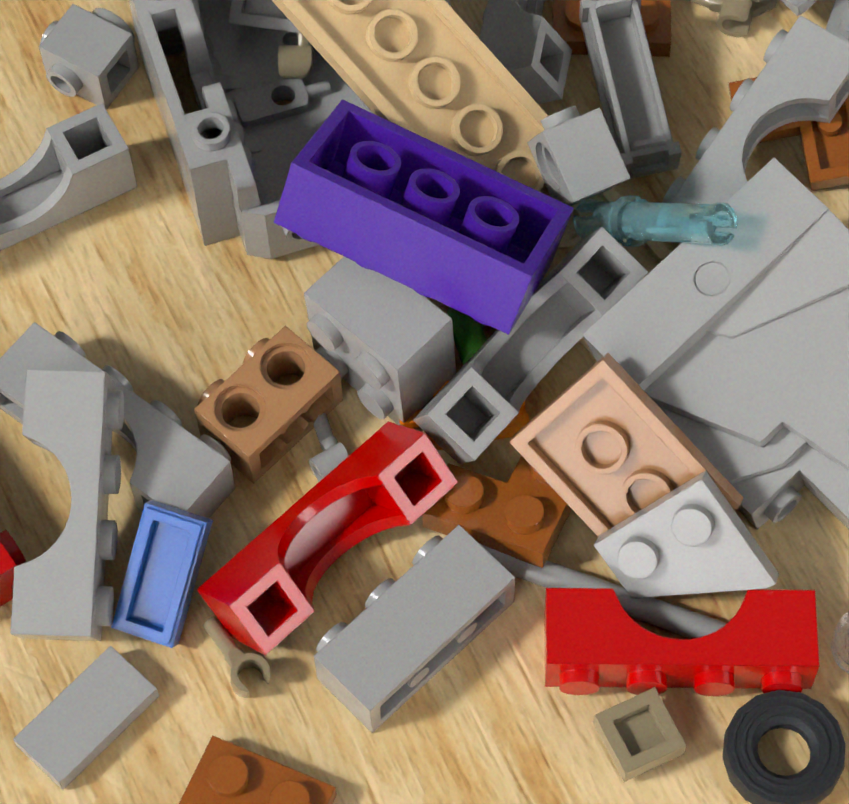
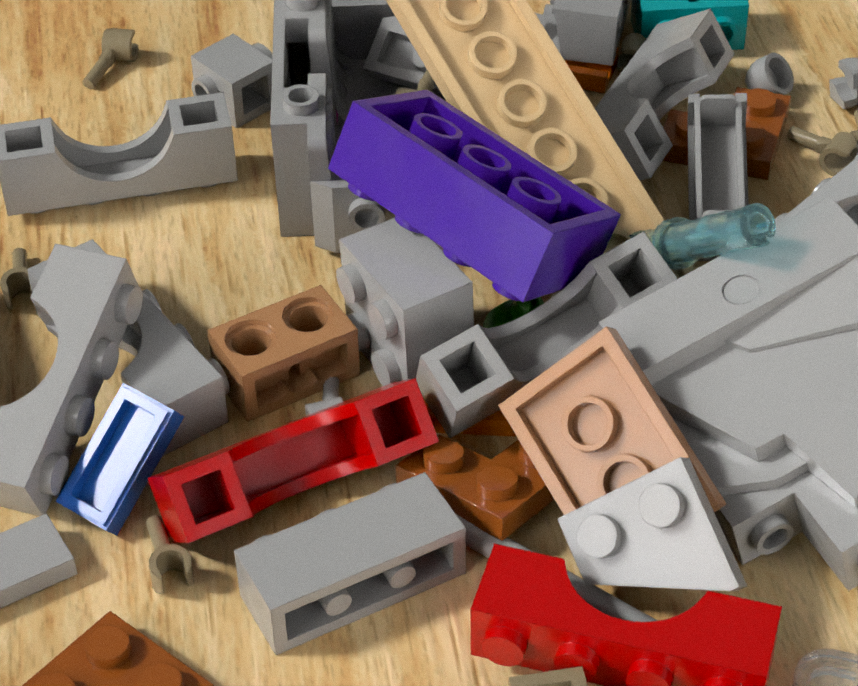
camera: 15 degrees right, 20 degrees down
light grey brick [527,106,630,206] -> none

